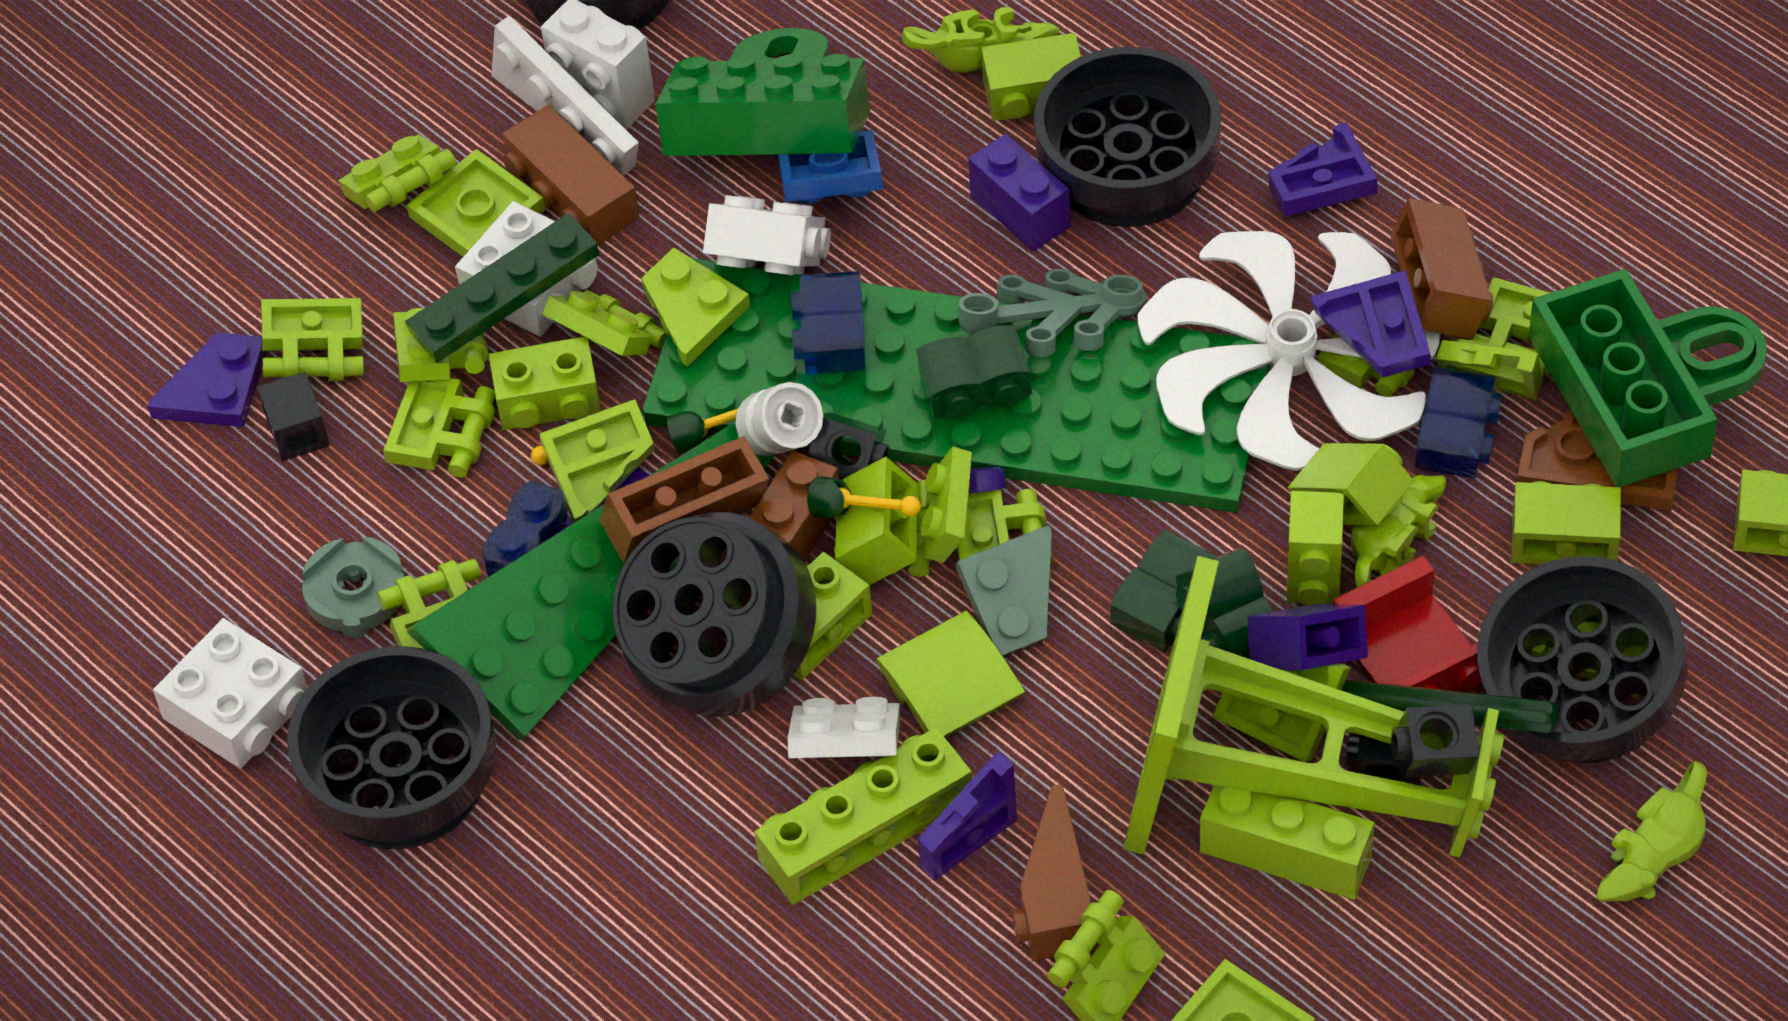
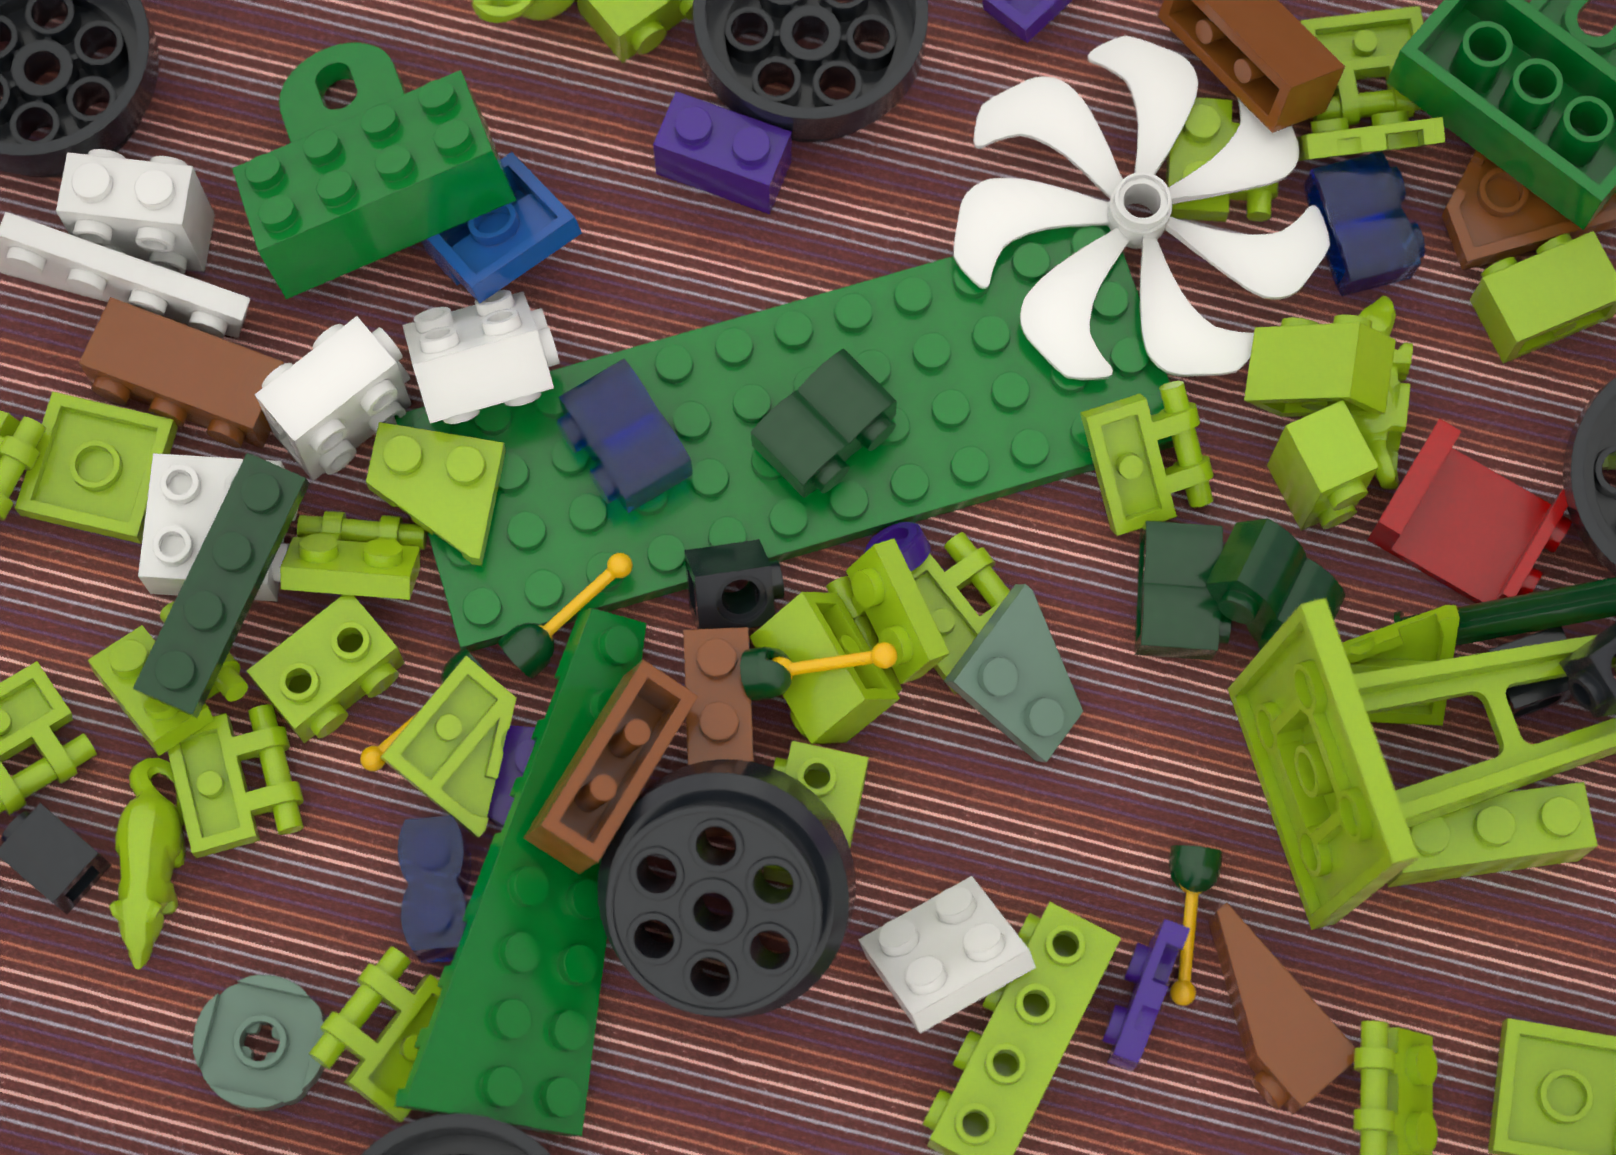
camera: 35 degrees left, 20 degrees up
white wheel [735,382,823,457] -> none
lime slope [876,610,1025,738] -> none
sand green plant [958,269,1147,357] -> none
dark purple brick [1247,604,1368,670] -> none
dark purple wing [1311,270,1432,377] -> none
none -> lime animal [109,758,185,970]
none -> white brick [255,316,412,481]
none -> lime plate [1080,381,1214,536]
none -> hinge [1169,845,1223,1006]

